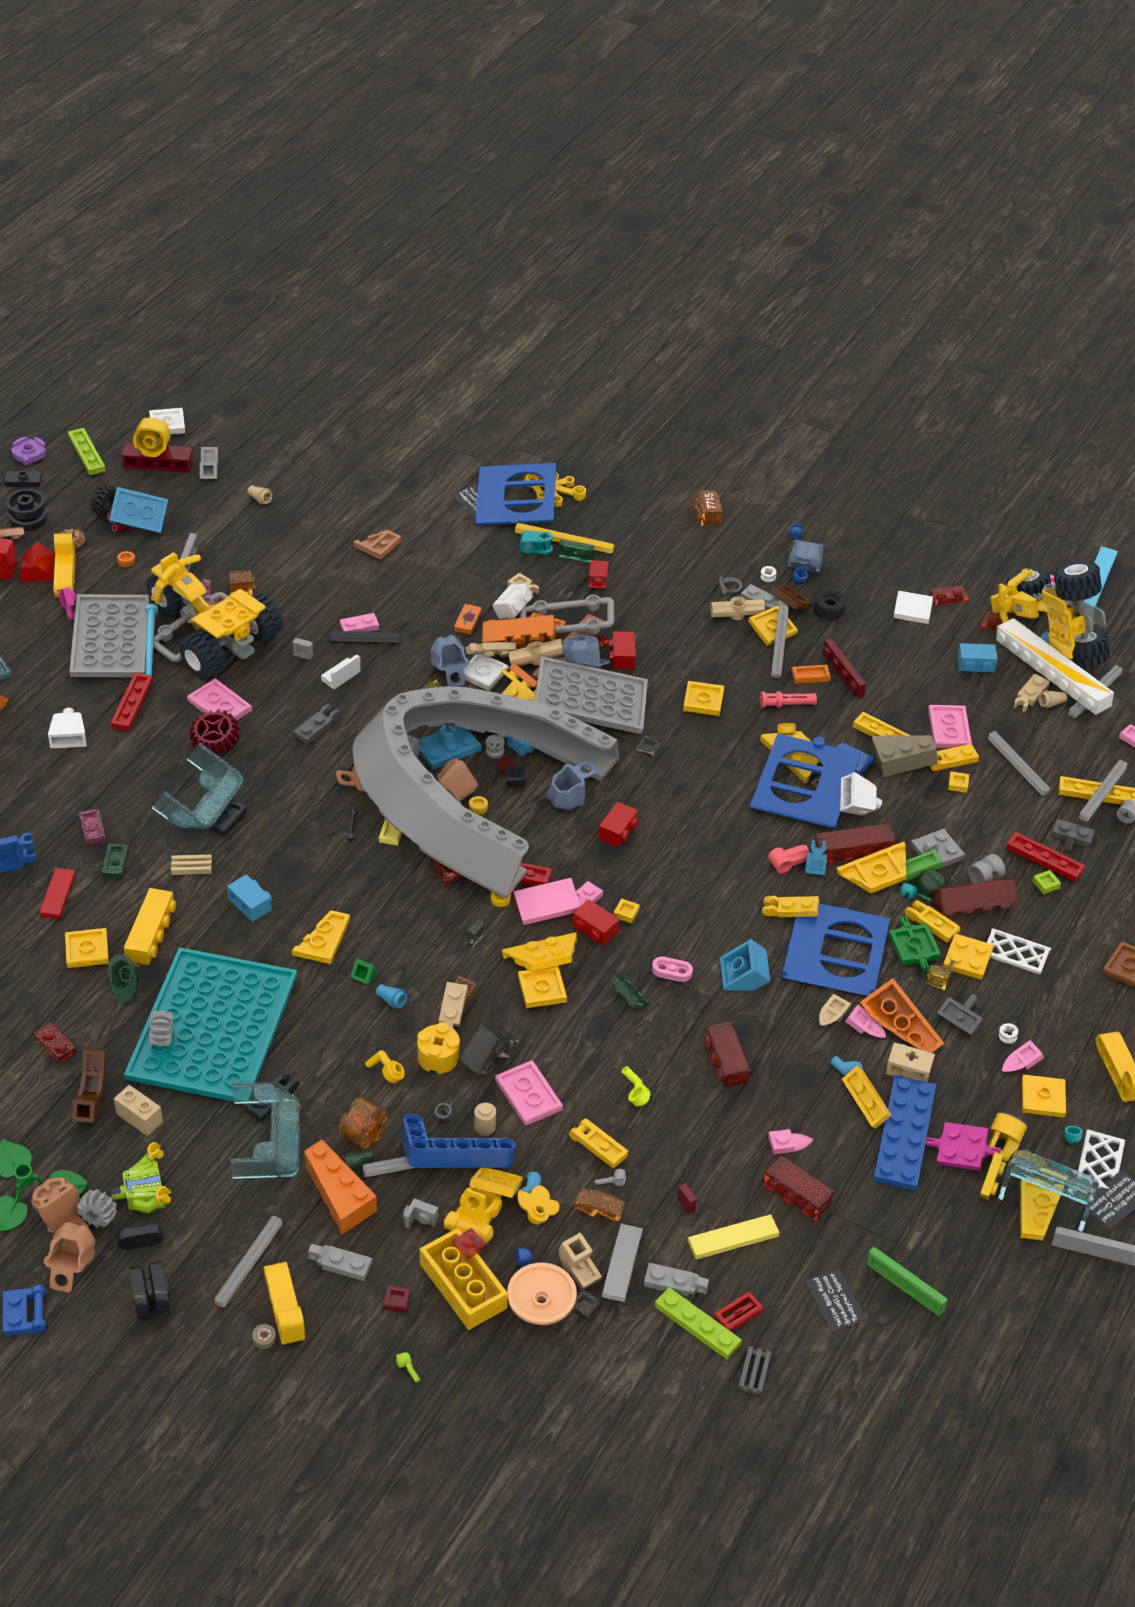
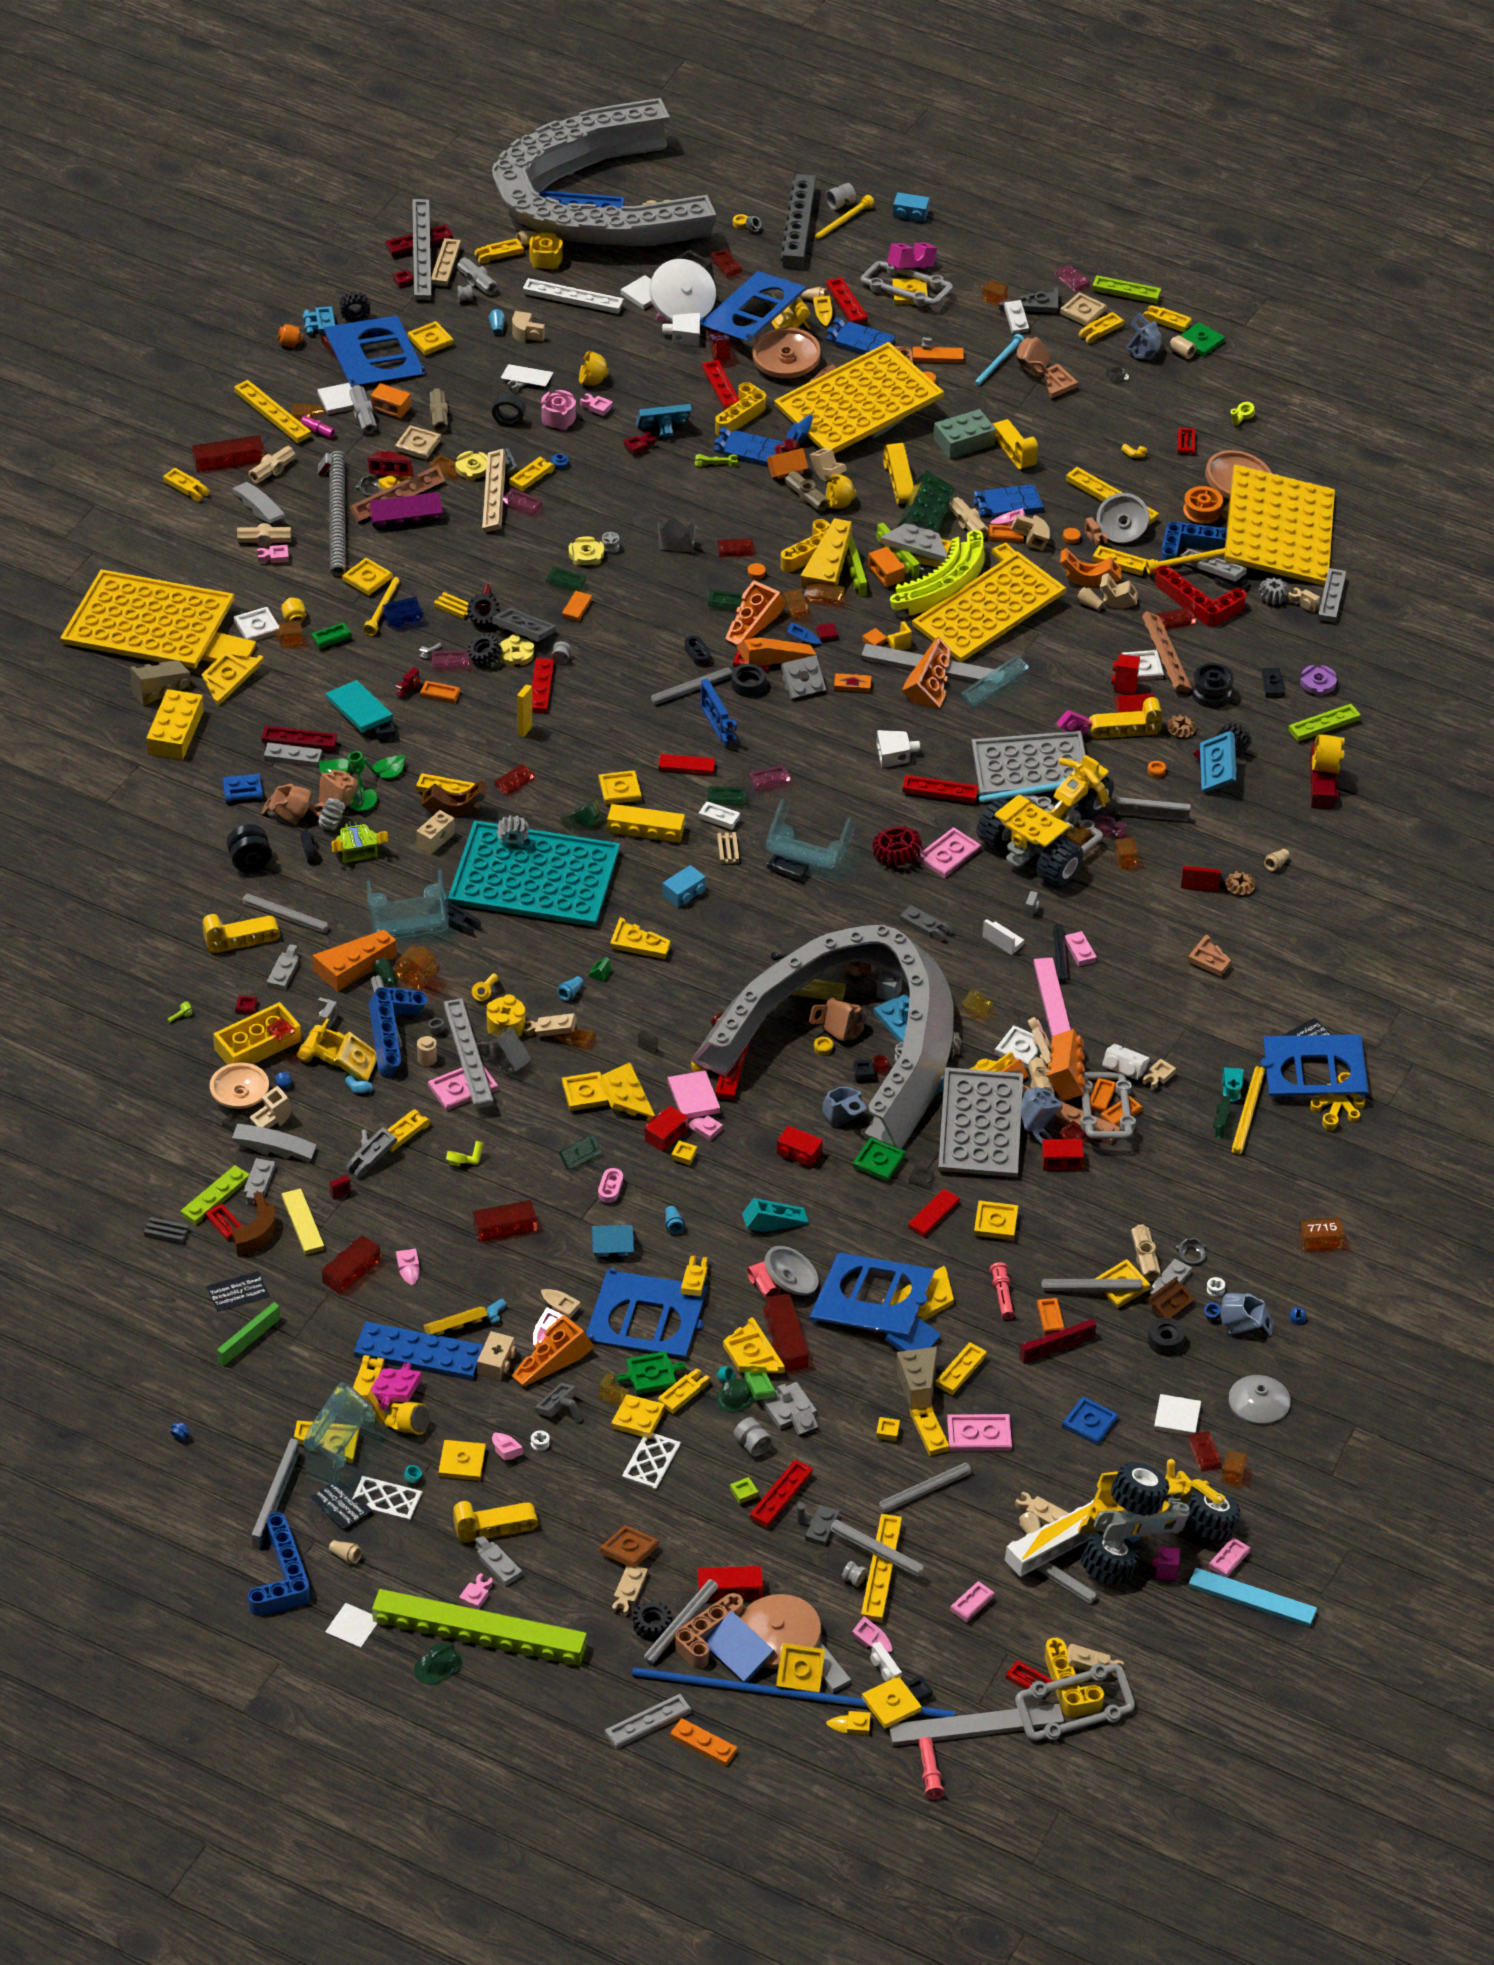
camera: 90 degrees right, 0 degrees up
white plate [149,408,185,434] -> none
light grey slope [200,447,218,479] -> none
sand blue piece [430,635,469,687] -> none
orange tile [454,604,482,635] -> none
yellow plate [517,1185,559,1225] -> none
clear orange slope [574,1188,625,1222] -> none
red brick [589,560,608,589] -> none
yellow tile [777,723,796,733] -> none
dark azure plate [805,840,827,875] -> none
white torso [840,772,882,815] -> none
clear red brick [934,878,1018,916] -> none
dark azure brick [957,643,997,672] -> none
none -> blue plate [170,1422,190,1441]
none -> reddish brown arch [232,1191,276,1257]
none -> dark grey hinge [346,1127,398,1178]
none -> yellow plate [353,1355,385,1389]
none -> yellow plate [416,773,475,793]
none -> light grey tile [443,999,493,1109]
none -> dark azure cone [665,1206,685,1234]
none -> white plate [699,802,740,830]
none -> teal slope [742,1198,809,1232]
none -> light grey dish [765,1246,819,1296]
none -> light grey plate [790,1408,818,1435]
none -> green plate [852,1137,906,1182]
none -> red tile [908,1189,960,1237]
none -> bright pink tile [1033,957,1070,1038]
none -> blue tile [1062,1397,1119,1446]
none -> orange tile [1100,1096,1143,1126]
none -> red slope [1181,866,1221,892]
none -> clear orange brick [1221,1450,1248,1486]
none -> medium nougat gear [1225,871,1256,895]
none -> light grey dish [1229,1375,1291,1426]

